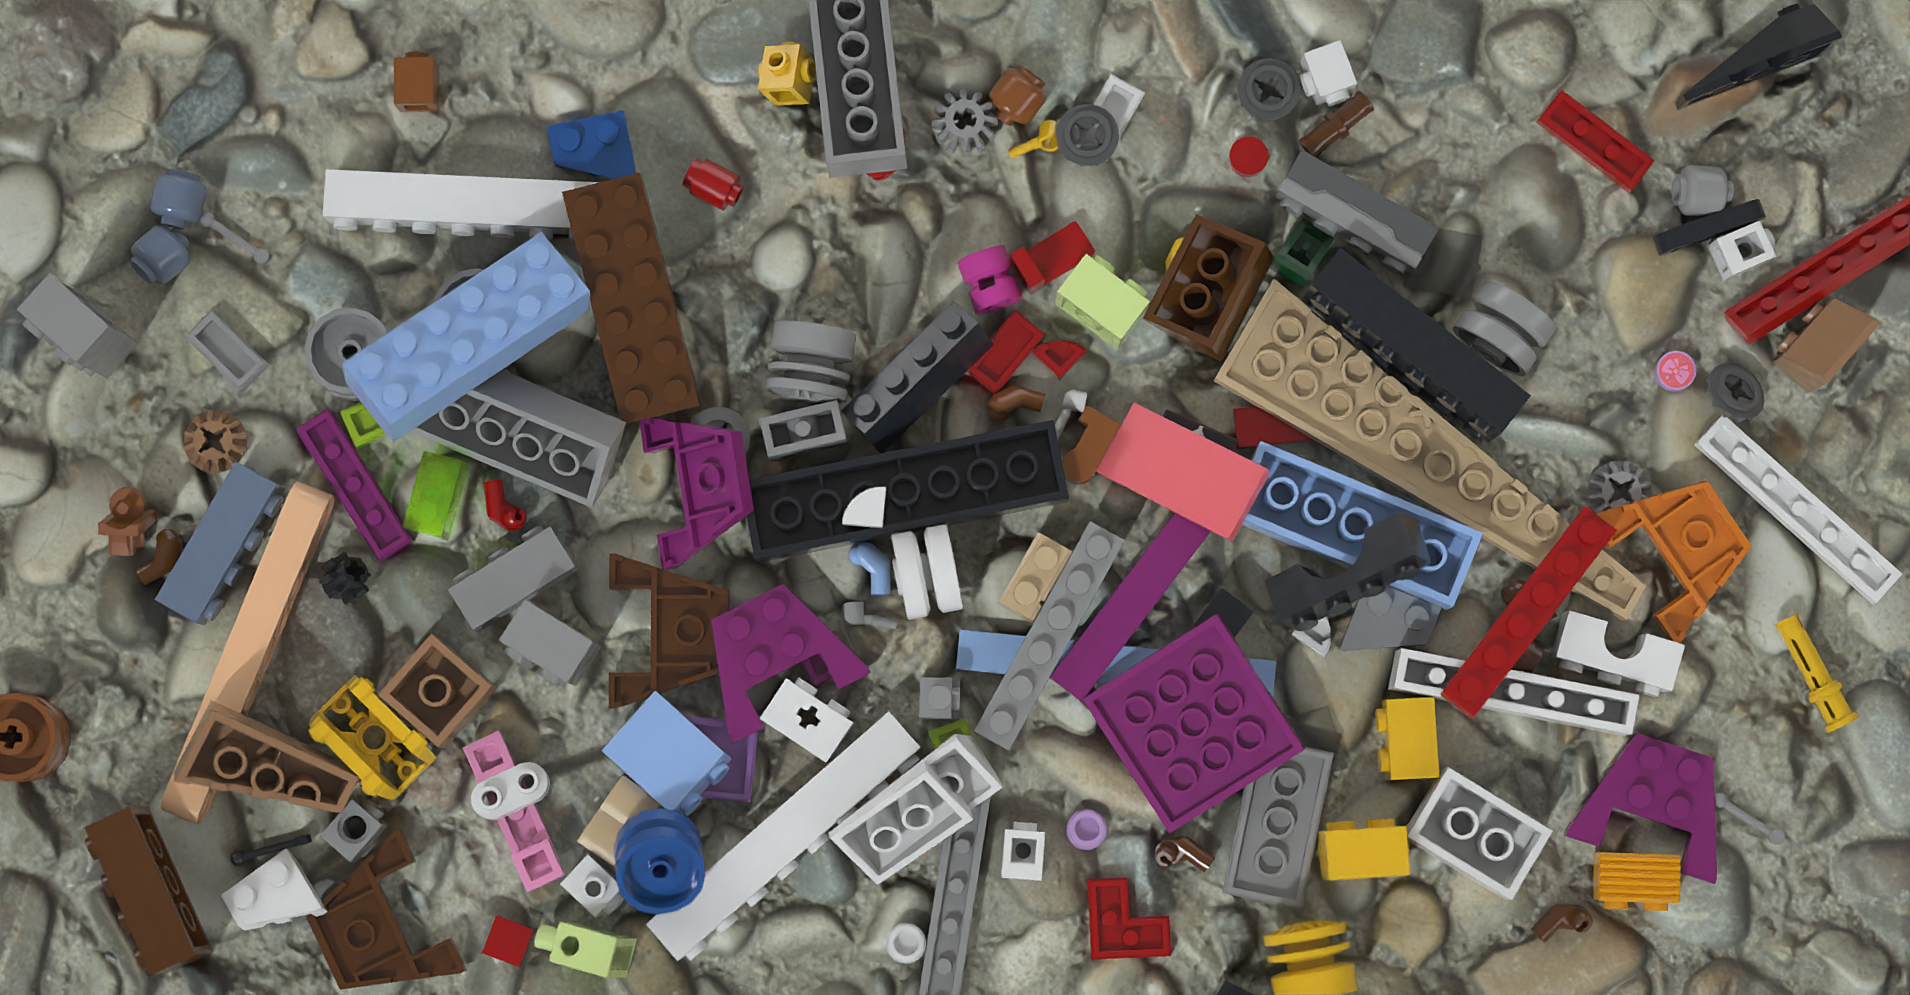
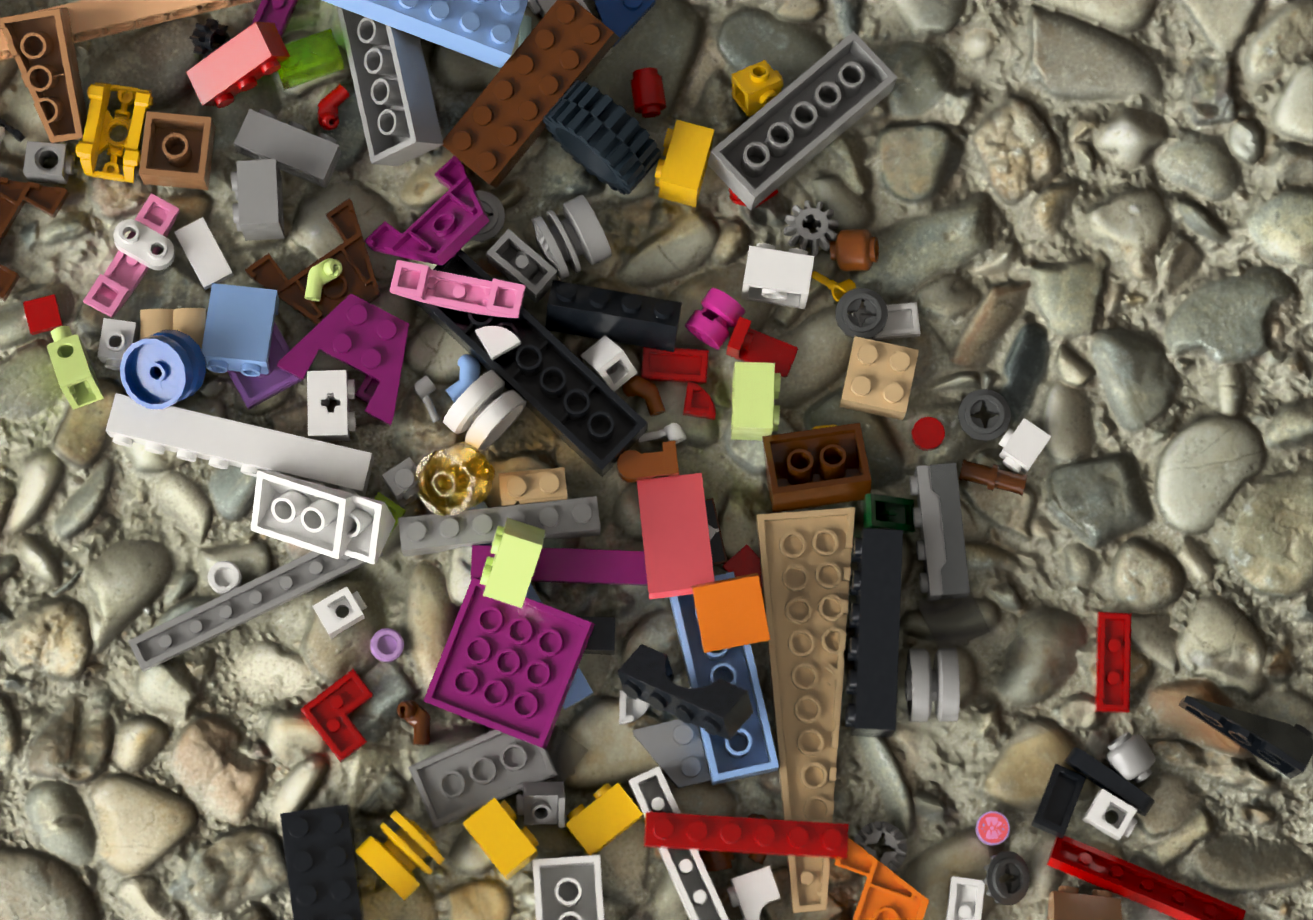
camera: 50 degrees right, 5 degrees down
none -> white tile [174,217,234,290]
none -> brick [186,22,290,108]
none -> yellowish green arm [304,258,342,301]
none -> bright pink slope [390,260,526,318]
none -> clear yellow brick [415,442,495,516]
none -> yellowish green brick [480,518,545,608]
none -> light grey brick [517,781,565,828]
none -> black wheel [543,80,662,195]
none -> white brick [580,335,638,391]
none -> yellow brick [654,119,714,207]
none -> orange tile [691,573,770,653]
none -> white brick [741,243,815,309]
none -> tan brick [839,336,919,421]
none -> black tile [1031,764,1087,838]

